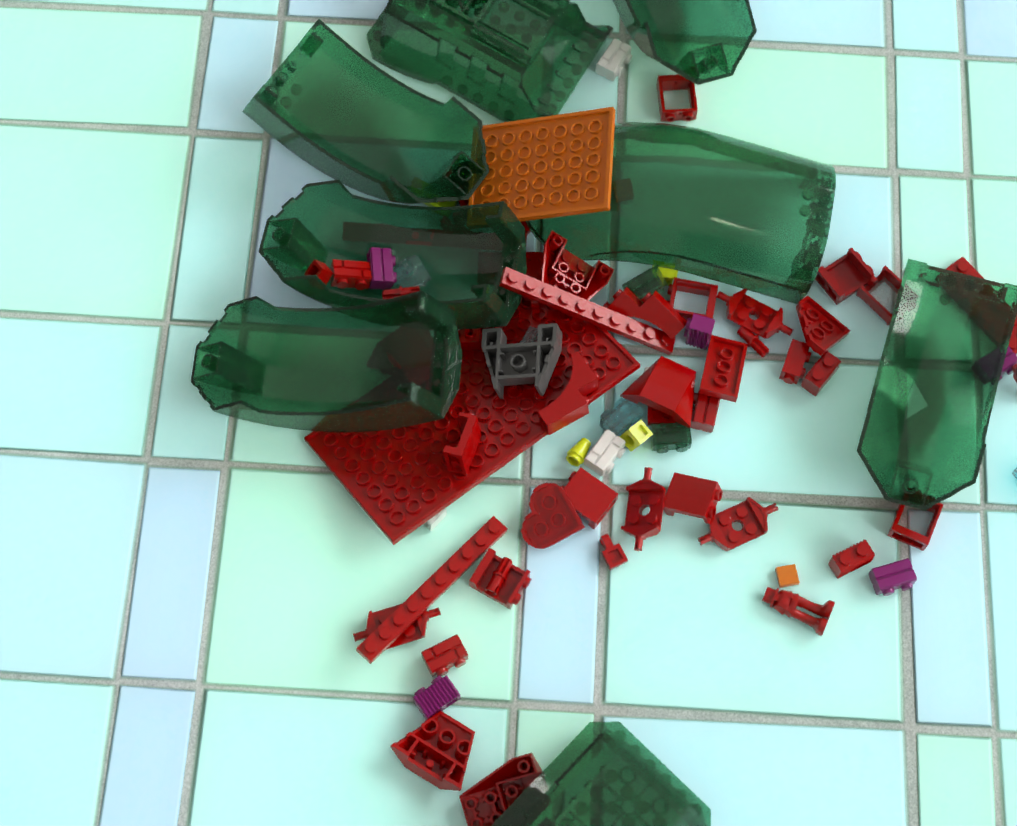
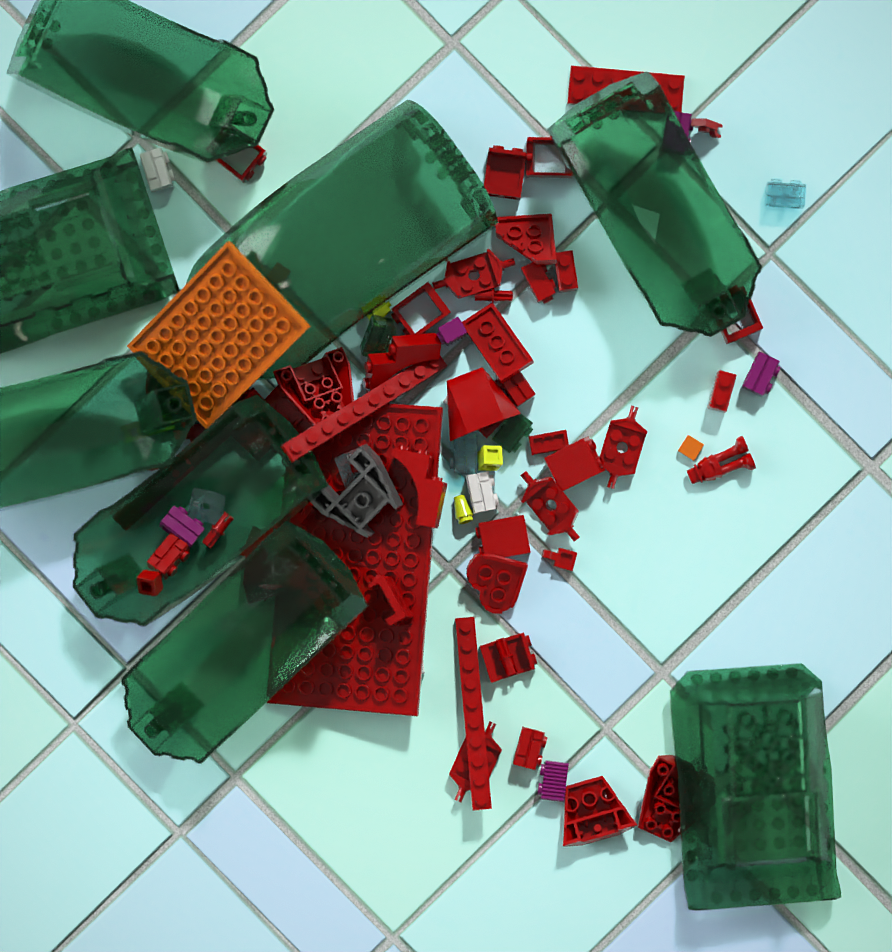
camera: 50 degrees left, 20 degrees up
none -> red plate [528,430,569,455]

